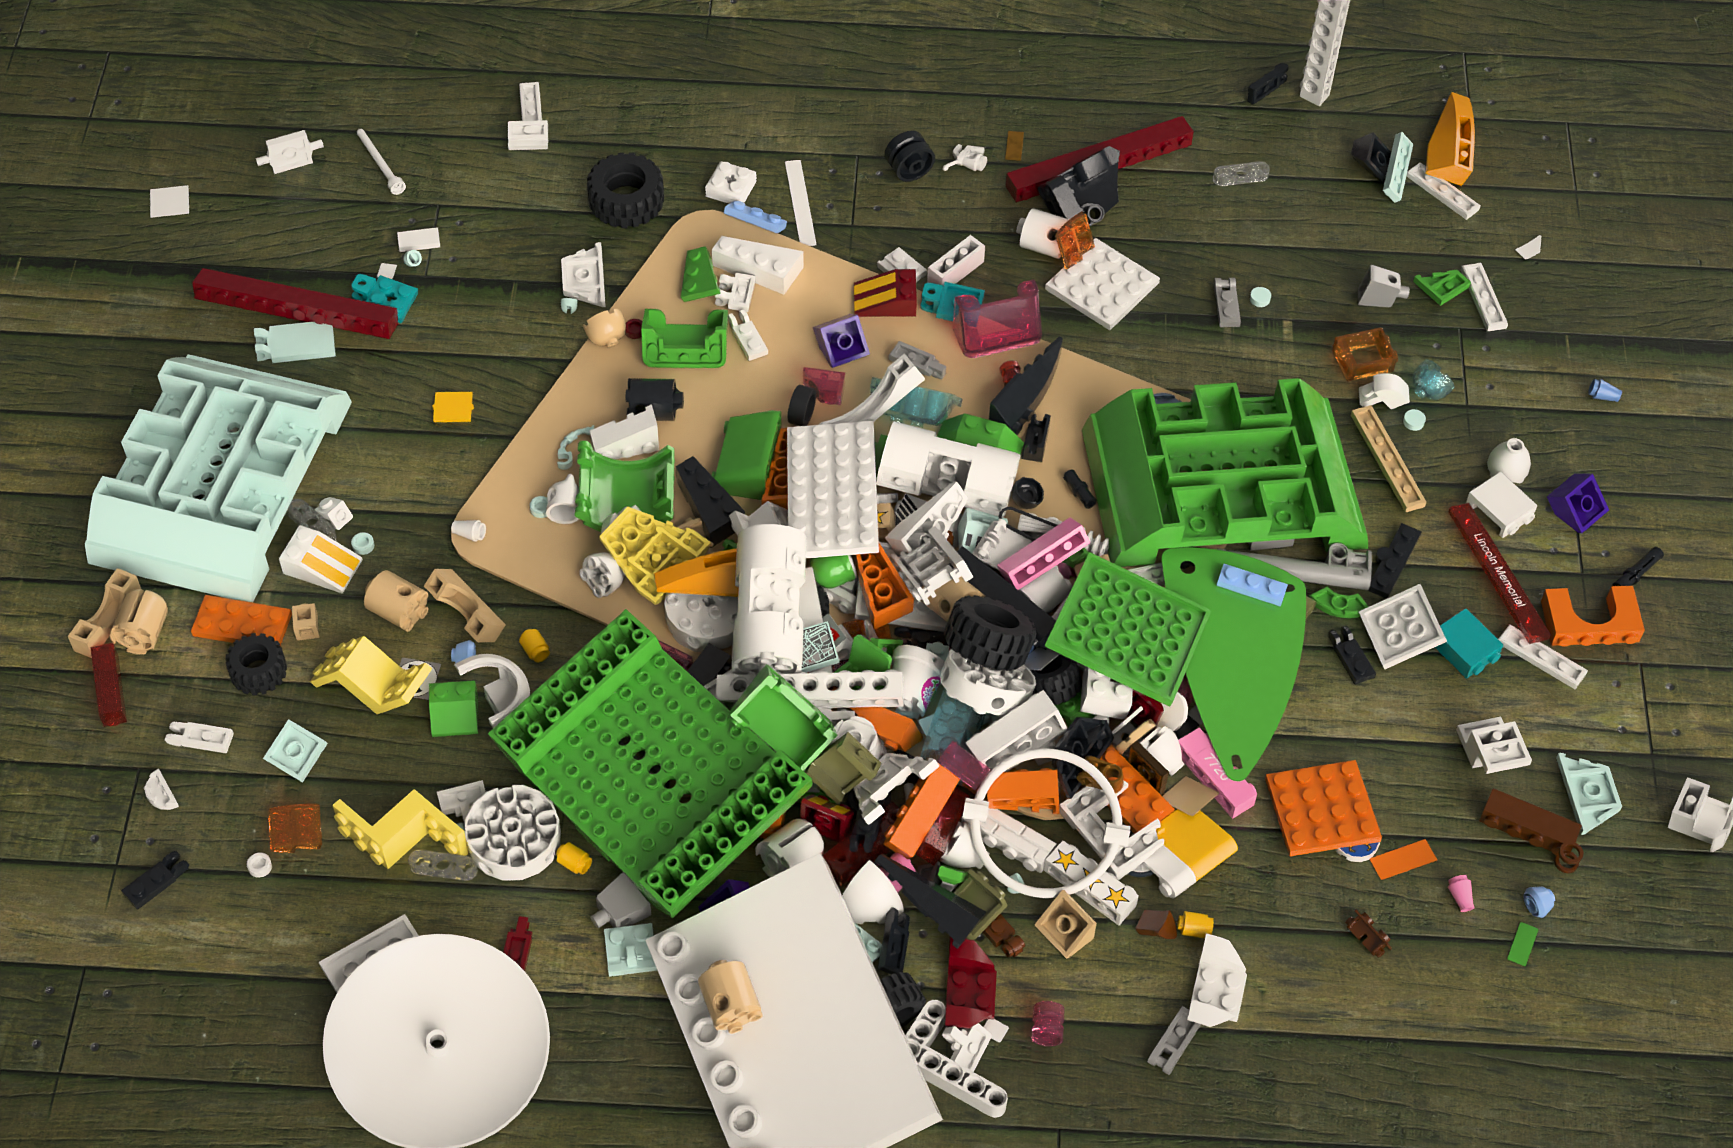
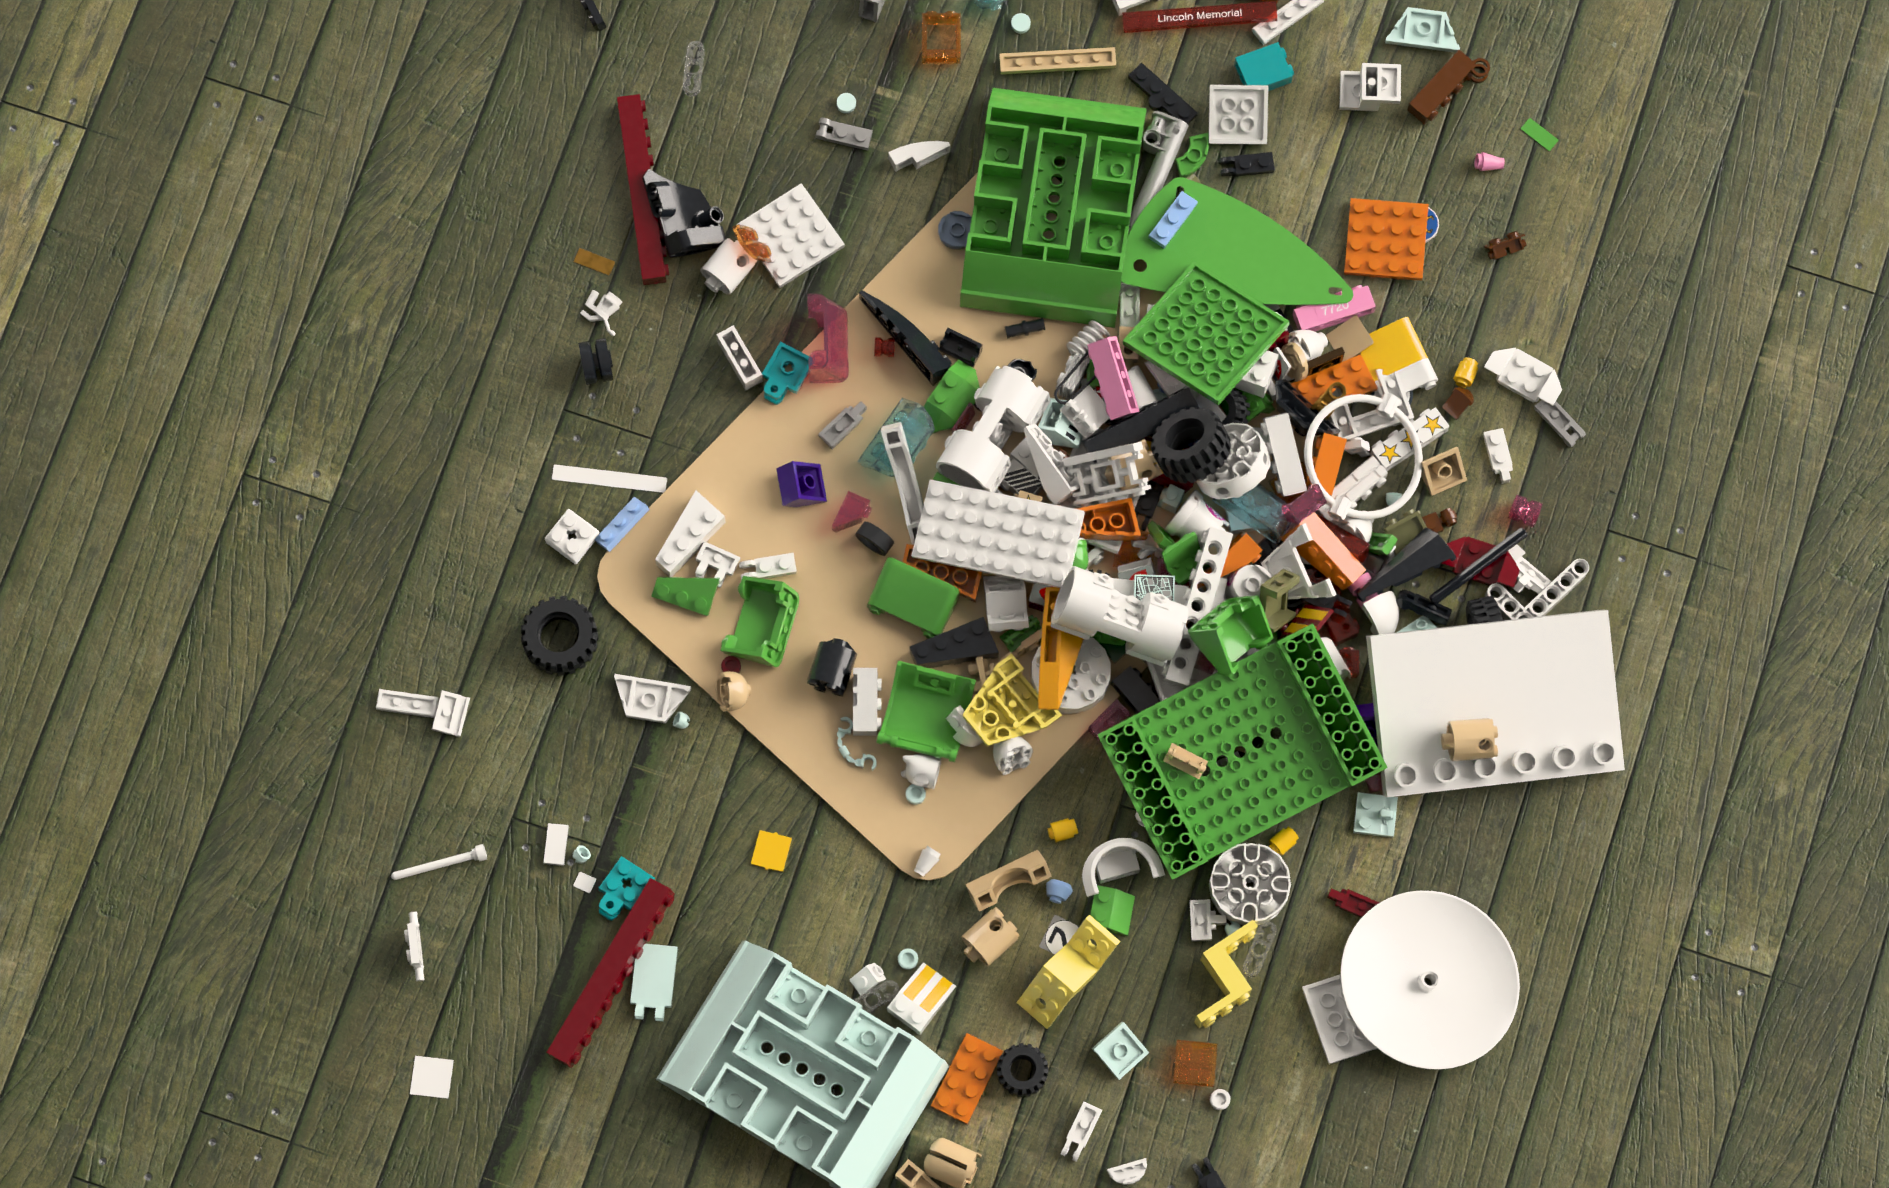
camera: 75 degrees left, 20 degrees up
tan brick [292,603,319,641] -> none
light grey torso [590,873,651,928] -> none
dark red slope [854,269,917,317] -> none
white plate [877,247,927,282] -> none
white brick [1359,373,1410,409] -> none
orange sticker [1370,839,1437,880] -> none
light blue cone [1523,886,1555,918] -> none
none -> white slope [888,141,950,172]
none -> tan hinge [1163,743,1208,779]
none -> white plate [1344,437,1370,457]
none -> black axle [1429,528,1528,605]
none -> white hinge [1483,428,1513,484]

